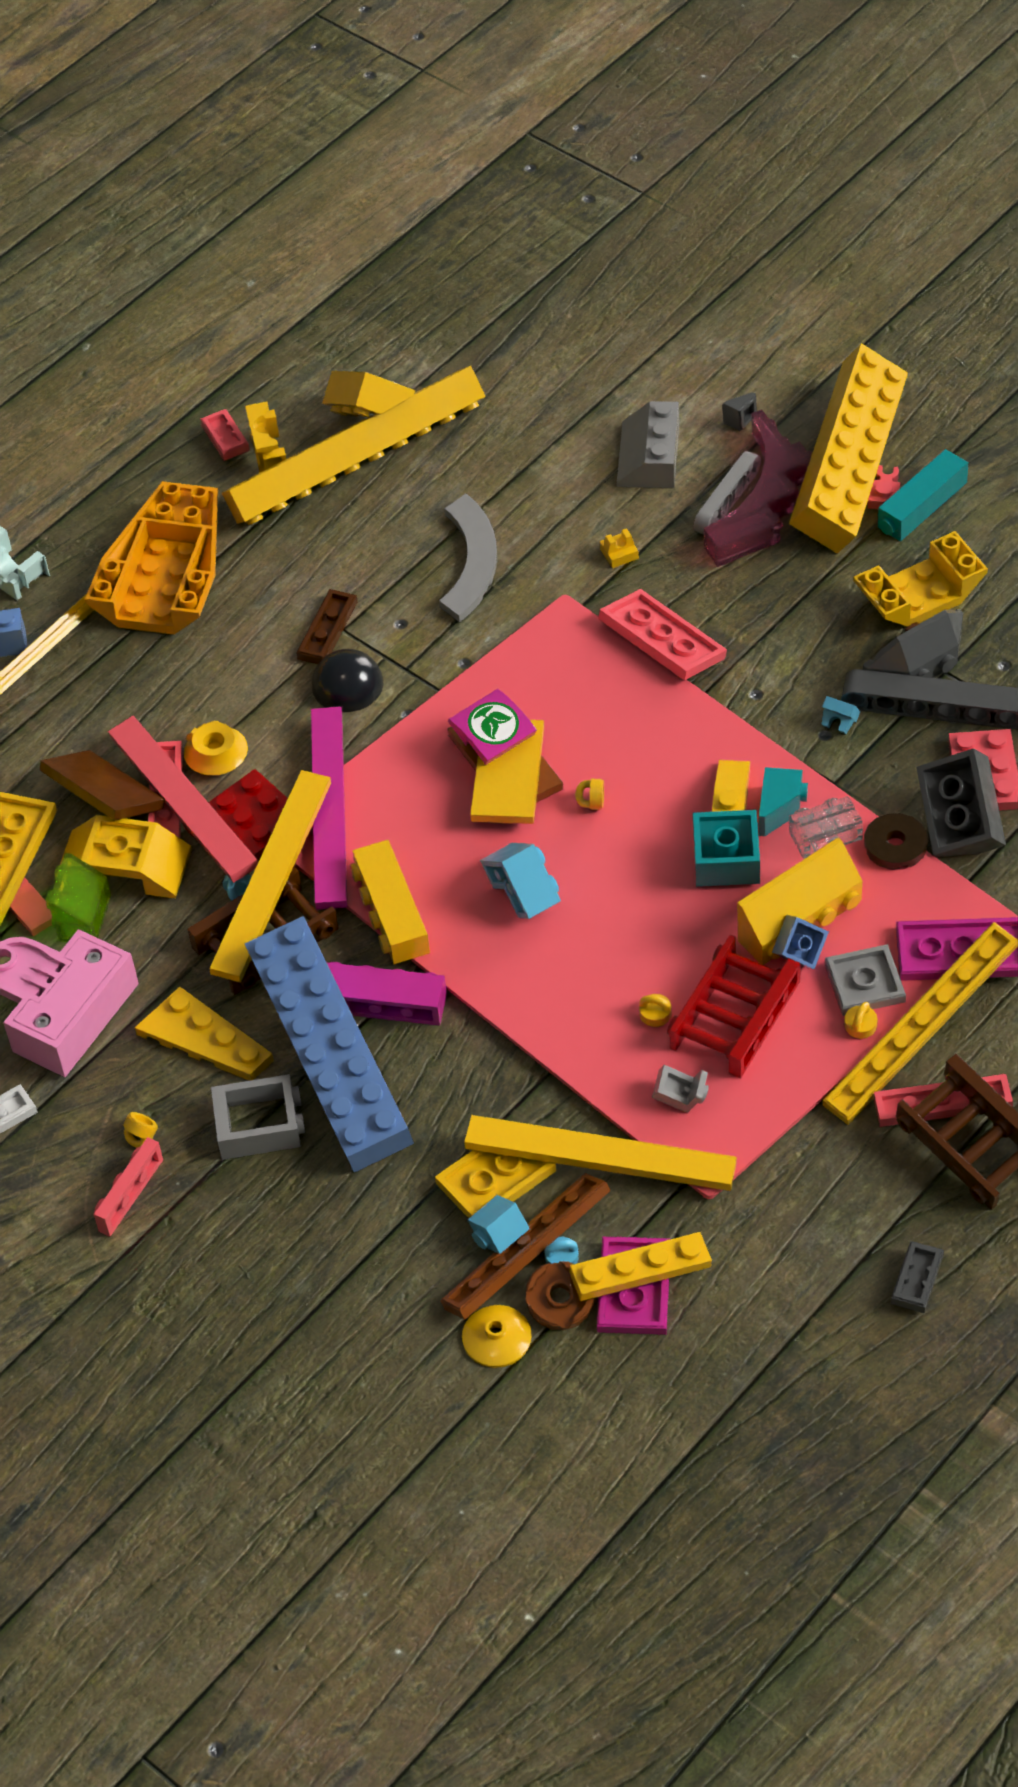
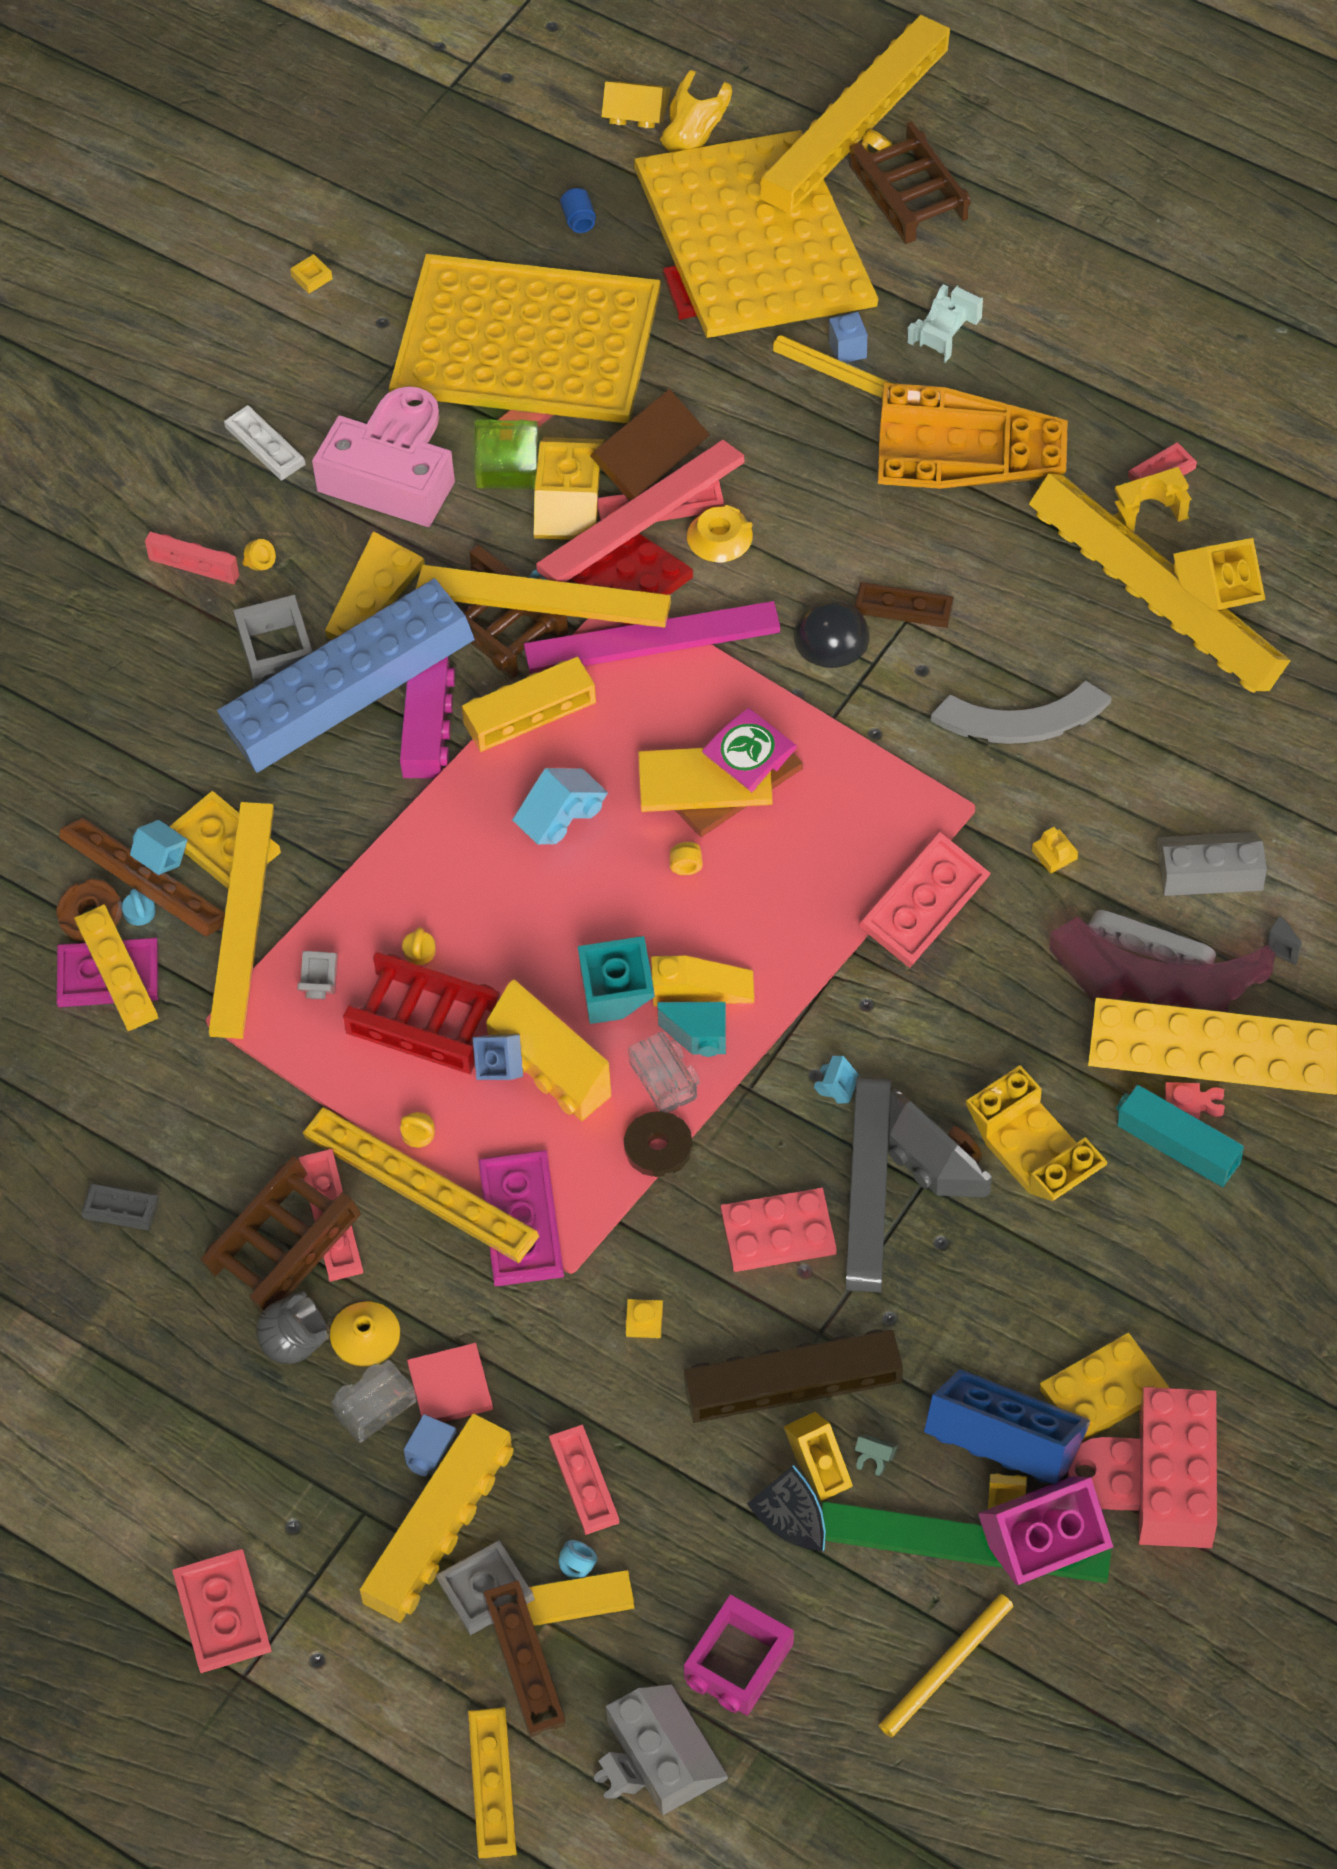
camera: 80 degrees right, 5 degrees up
yellow dish [462,1305,532,1368] -> none
light grey tile [825,944,906,1016] -> none
dark grey slope [916,748,1006,857] -> none

